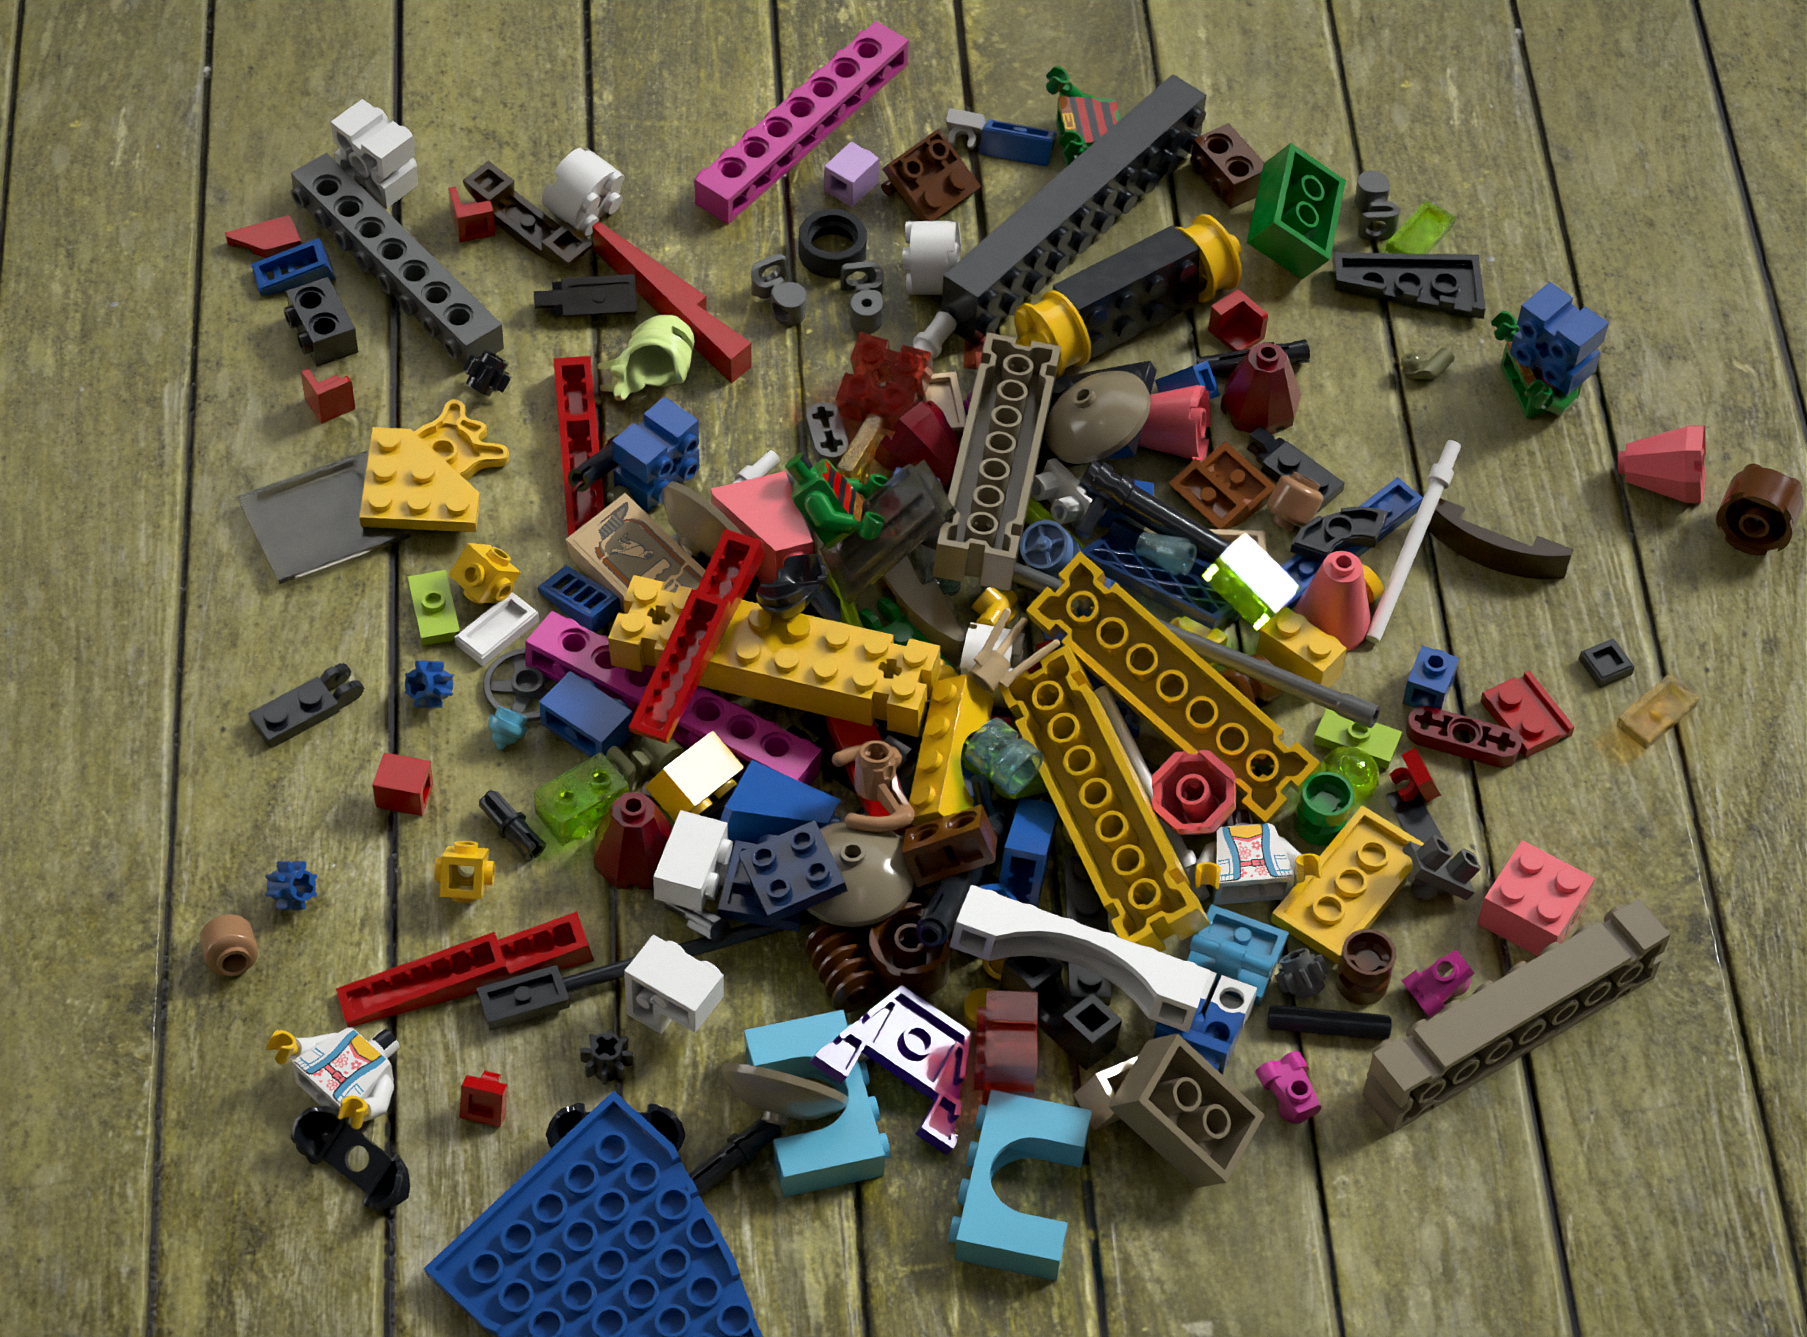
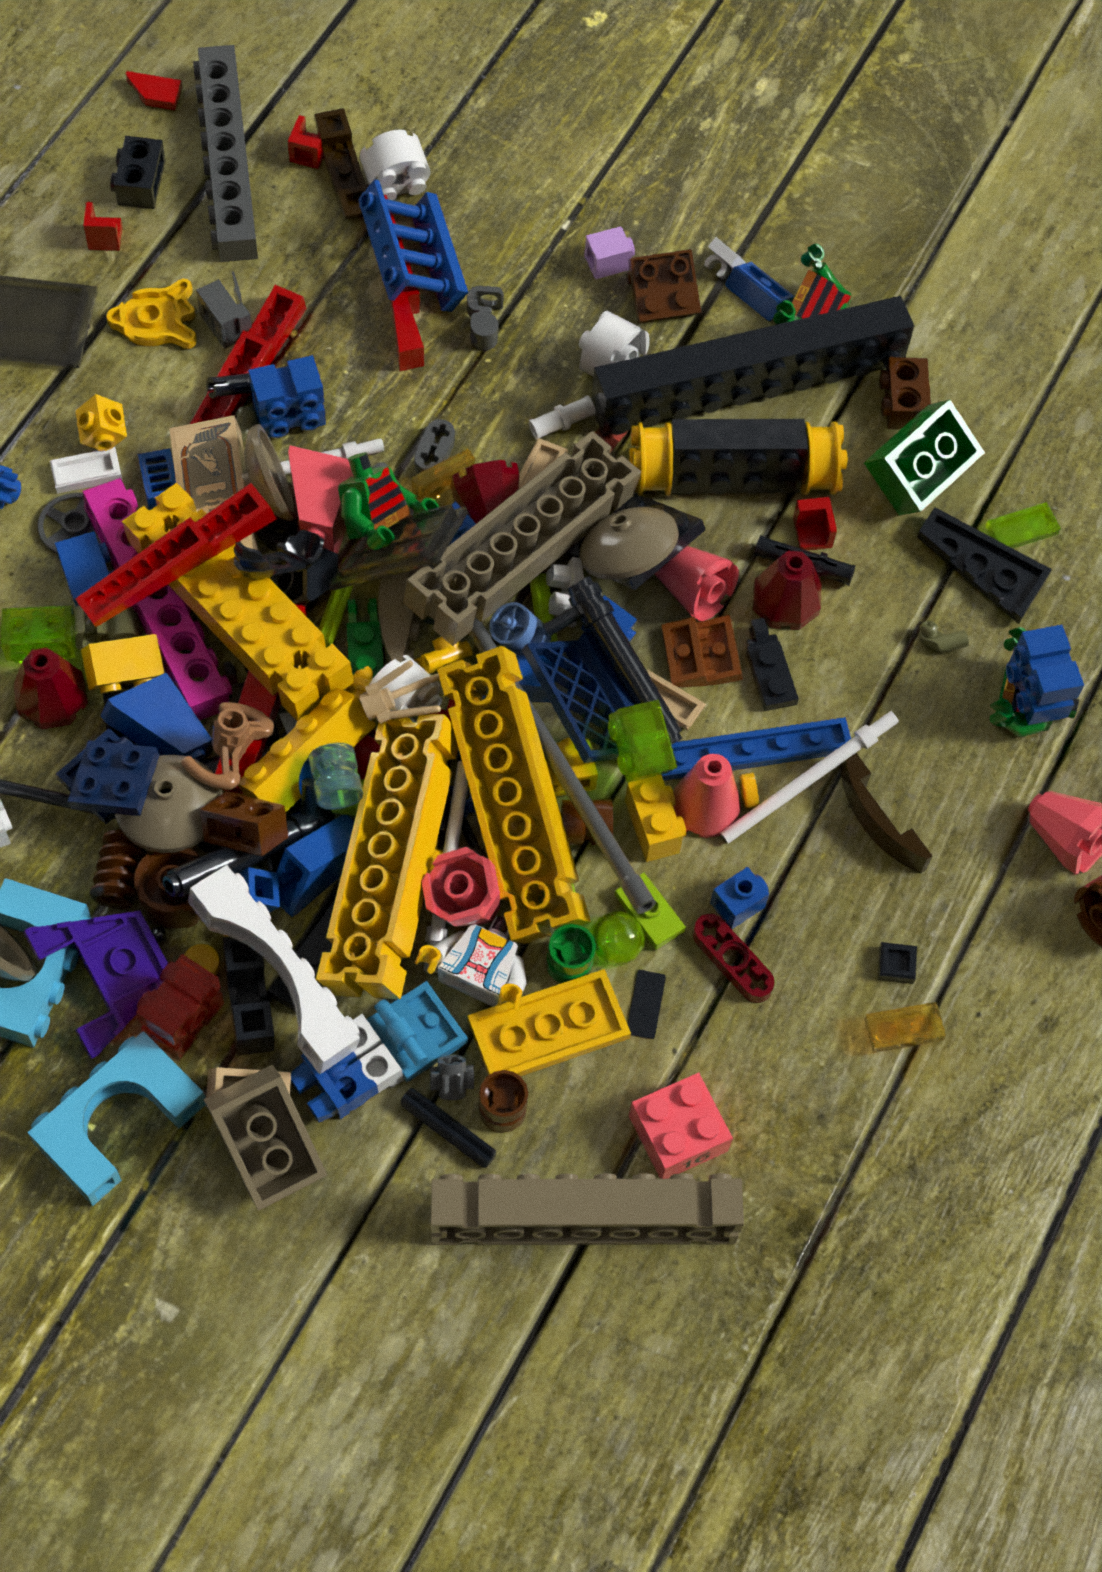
camera: 30 degrees right, 10 degrees up
blue slope [251,238,336,296] -> none
white brick [331,99,418,208] -> none
yellow plate [359,427,480,532] -> none
lime plate [407,570,460,646] -> none
black gear [463,350,512,397] -> none
medium azure plate [488,706,528,750] -> none
black hinge [533,274,637,317] -> none
yellowish green piece [597,315,695,401] -> none
white brick [653,810,733,912] -> none
black axle [665,902,730,942] -> none
dark pink brick [694,21,909,224] -> none
black tyre [798,209,867,278] -> none
clear red brick [835,332,934,432] -> none
dark grey leg [840,261,884,334] -> none
clear light blue cone [1136,532,1197,575] -> none
blue panel [1155,361,1221,399] -> none
dark pink plate [1255,1051,1322,1124] -> none
medium nougat head [1267,472,1323,531] -> none
black tile [1290,507,1388,563] -> none
dark grey leg [1354,171,1401,240] -> none
red tile [1389,748,1441,802] -> none
dark pink plate [1401,949,1475,1018] -> none
dark grey hips [1402,835,1481,901] -> none
red plate [1480,670,1575,758] -> none
none -> dark grey piece [196,271,252,349]
none -> blue fence [358,179,468,312]

